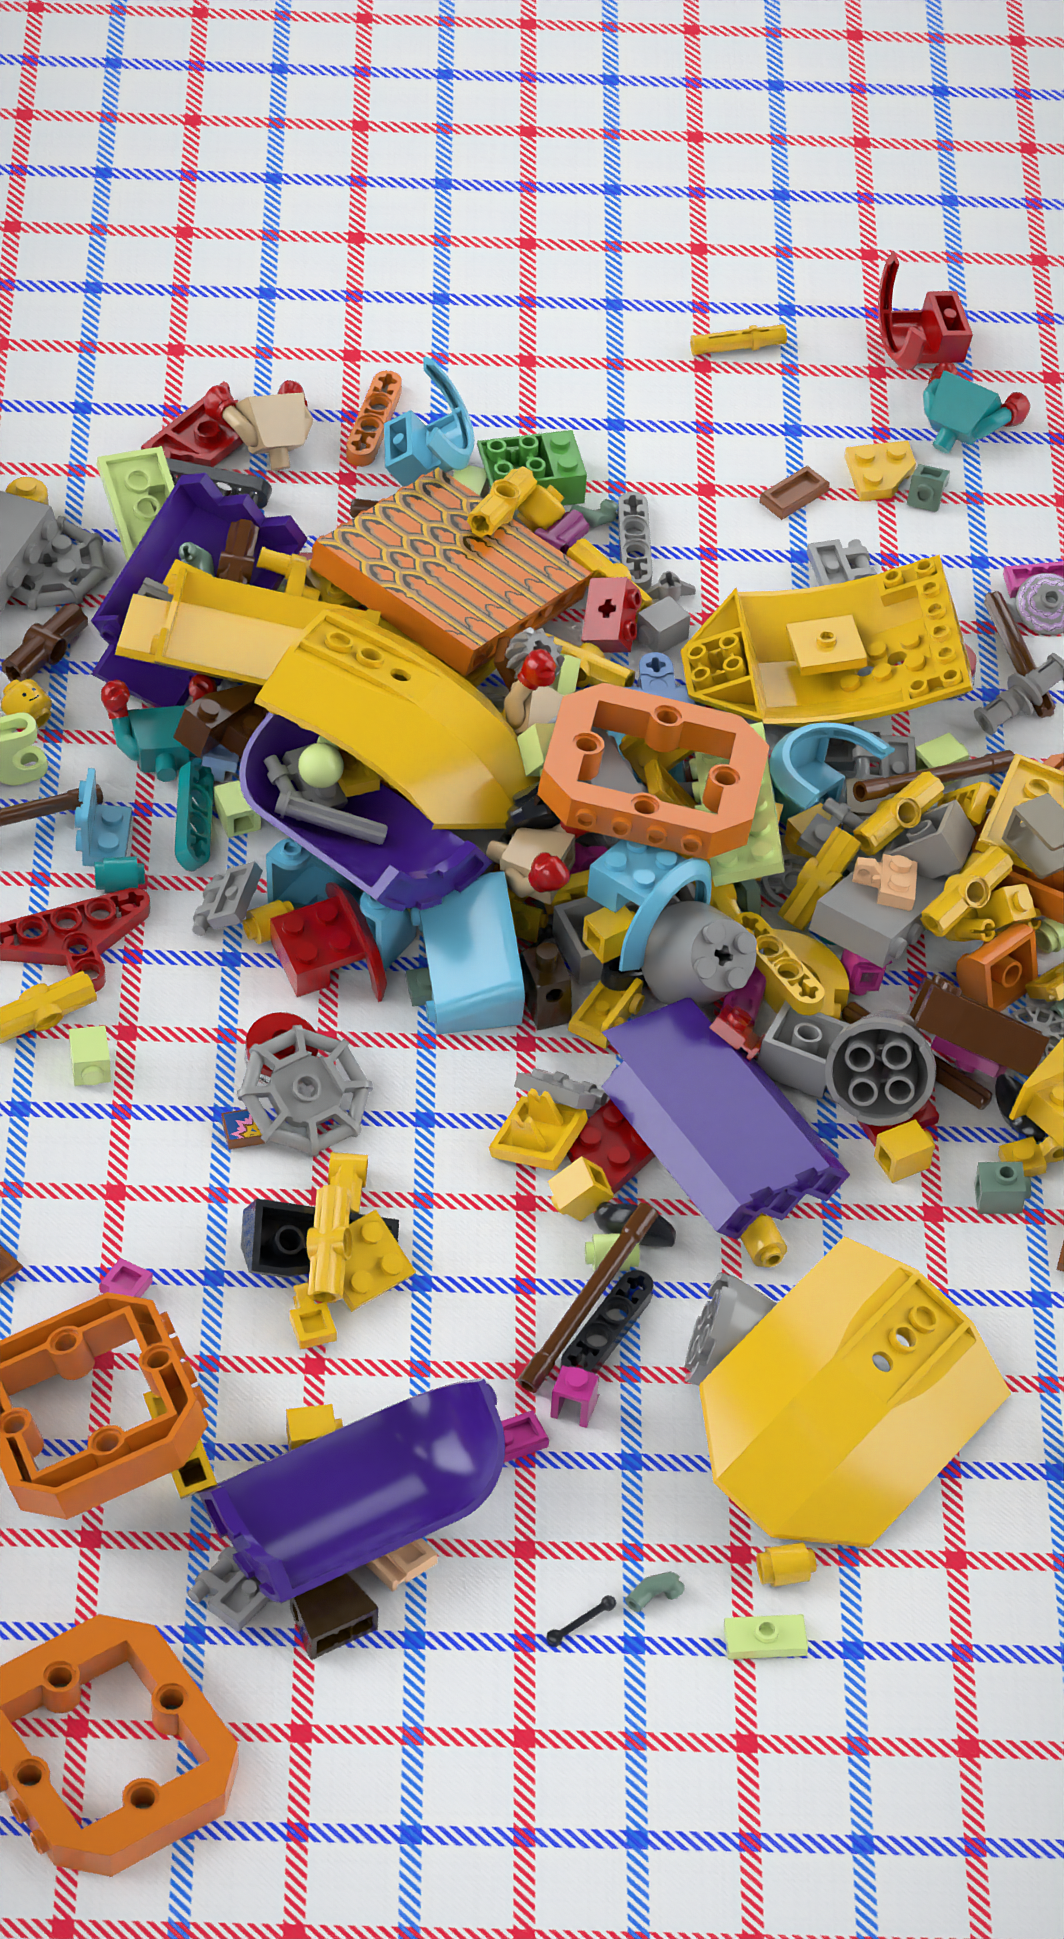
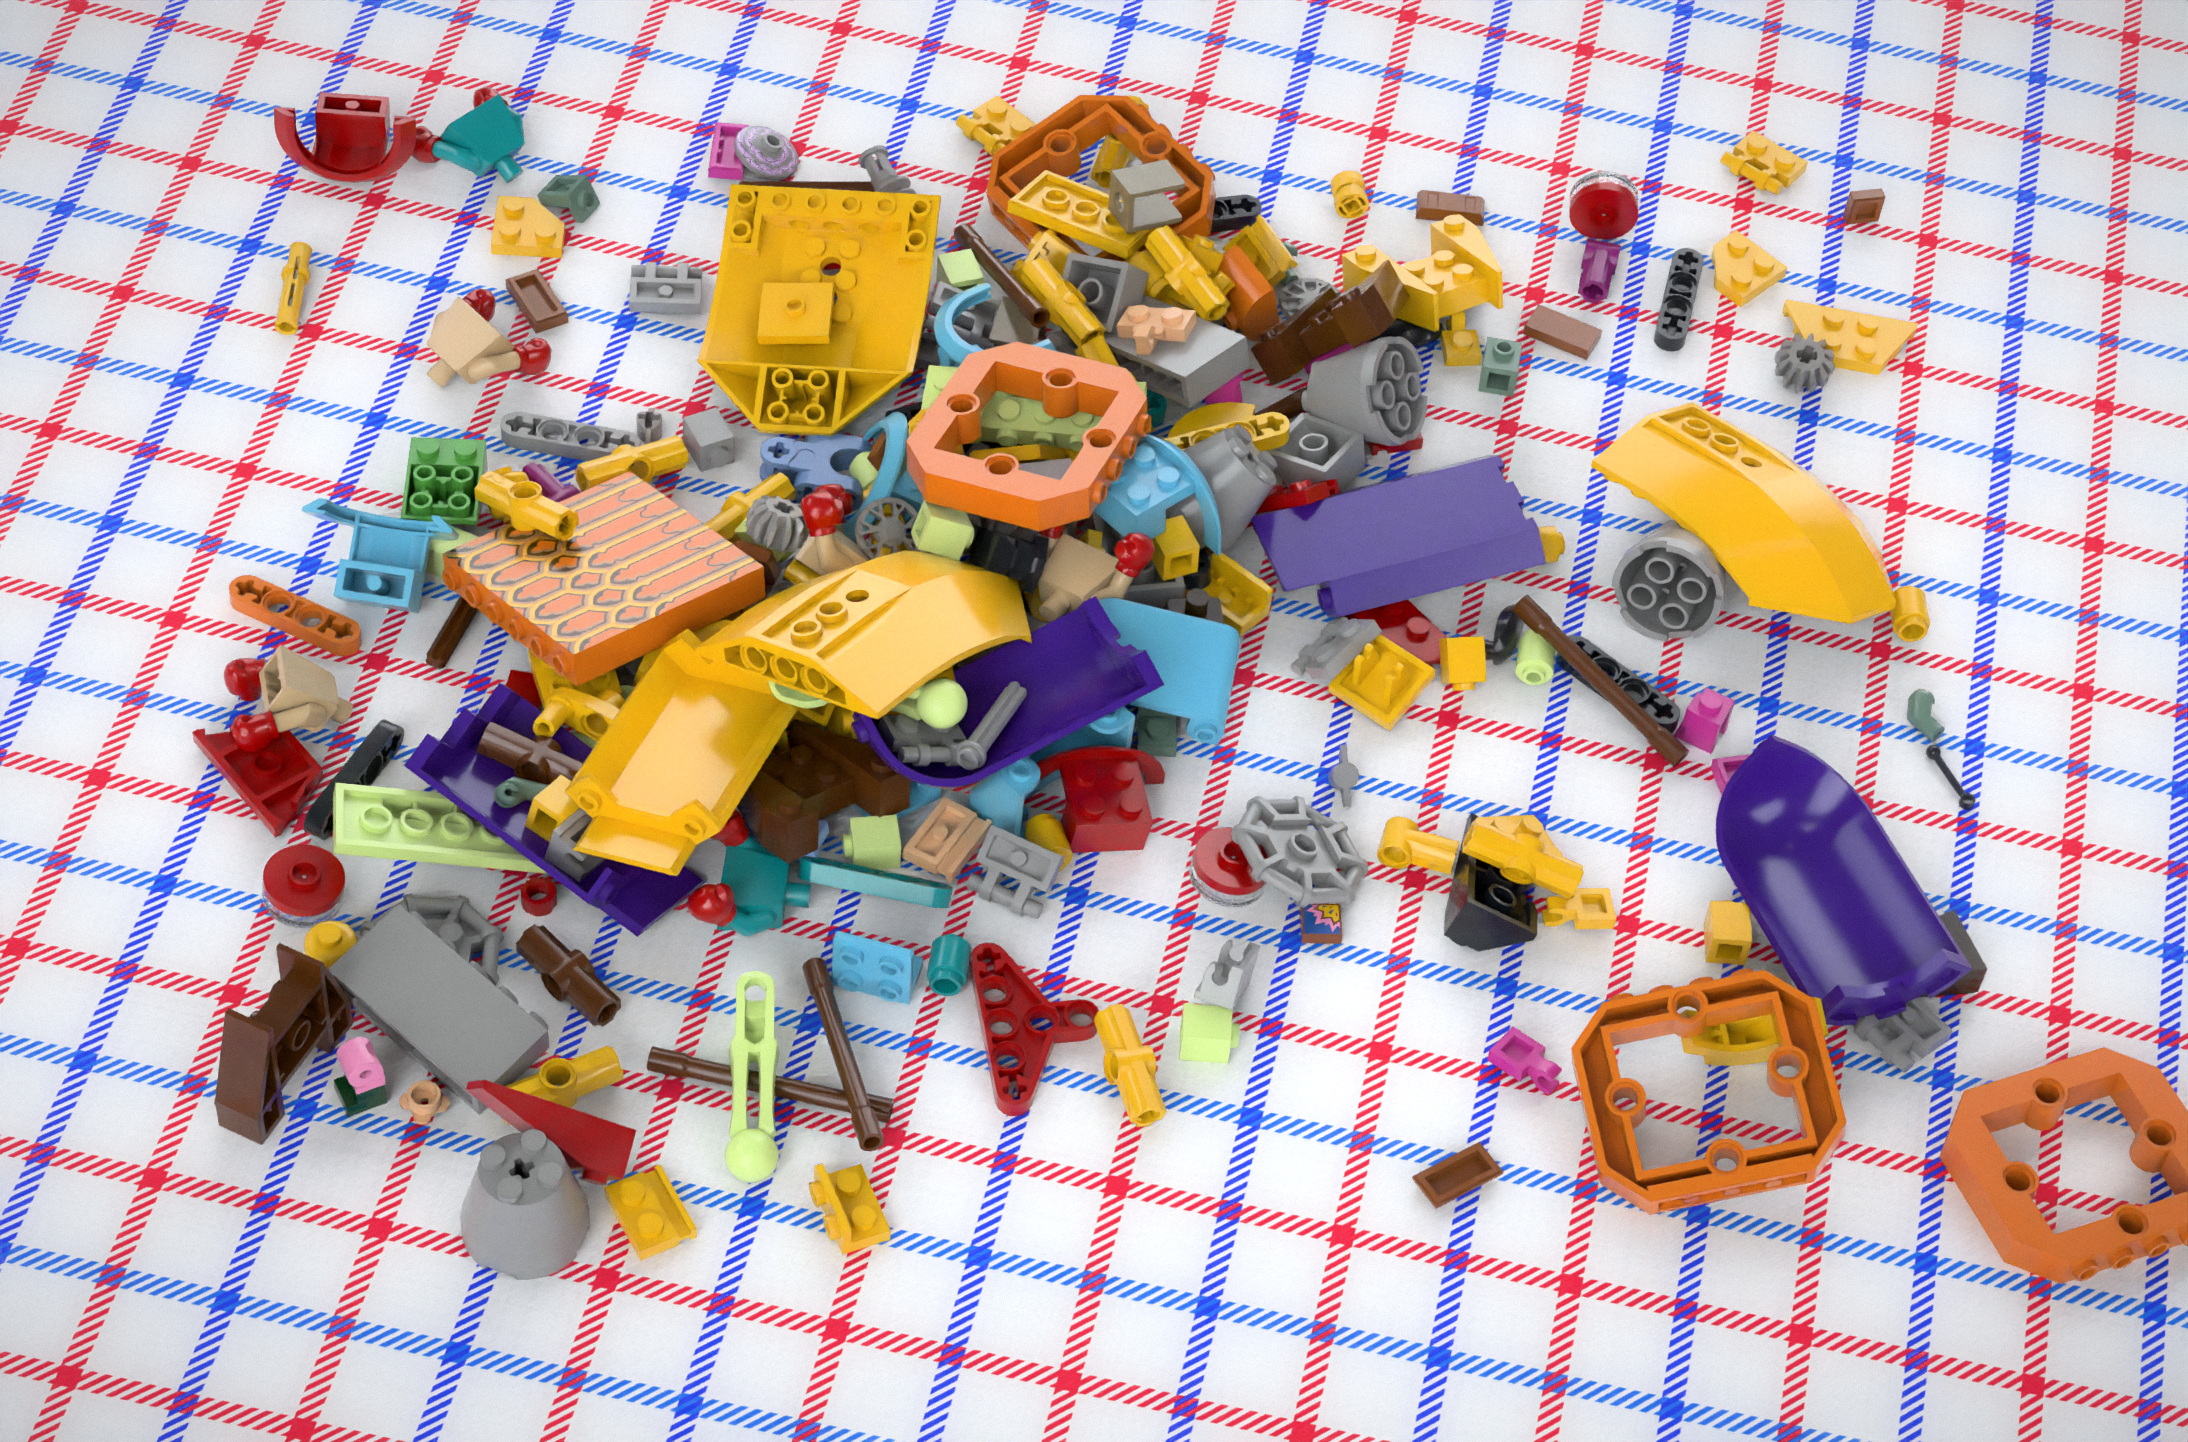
camera: 80 degrees left, 0 degrees up
yellow head [1,679,52,730] -> none
sand green arm [570,499,618,527] -> none
brick [581,577,642,653] -> none
yellowish green plate [724,1614,808,1660] -> none
yellow brick [874,1119,935,1183] -> none
none -> red piece [262,844,345,928]
none -> tan torso [427,288,552,388]
none -> light nougat plate [902,797,993,883]
none -> light grey hinge [1194,940,1260,1010]
none -> light grey piece [1328,745,1359,807]

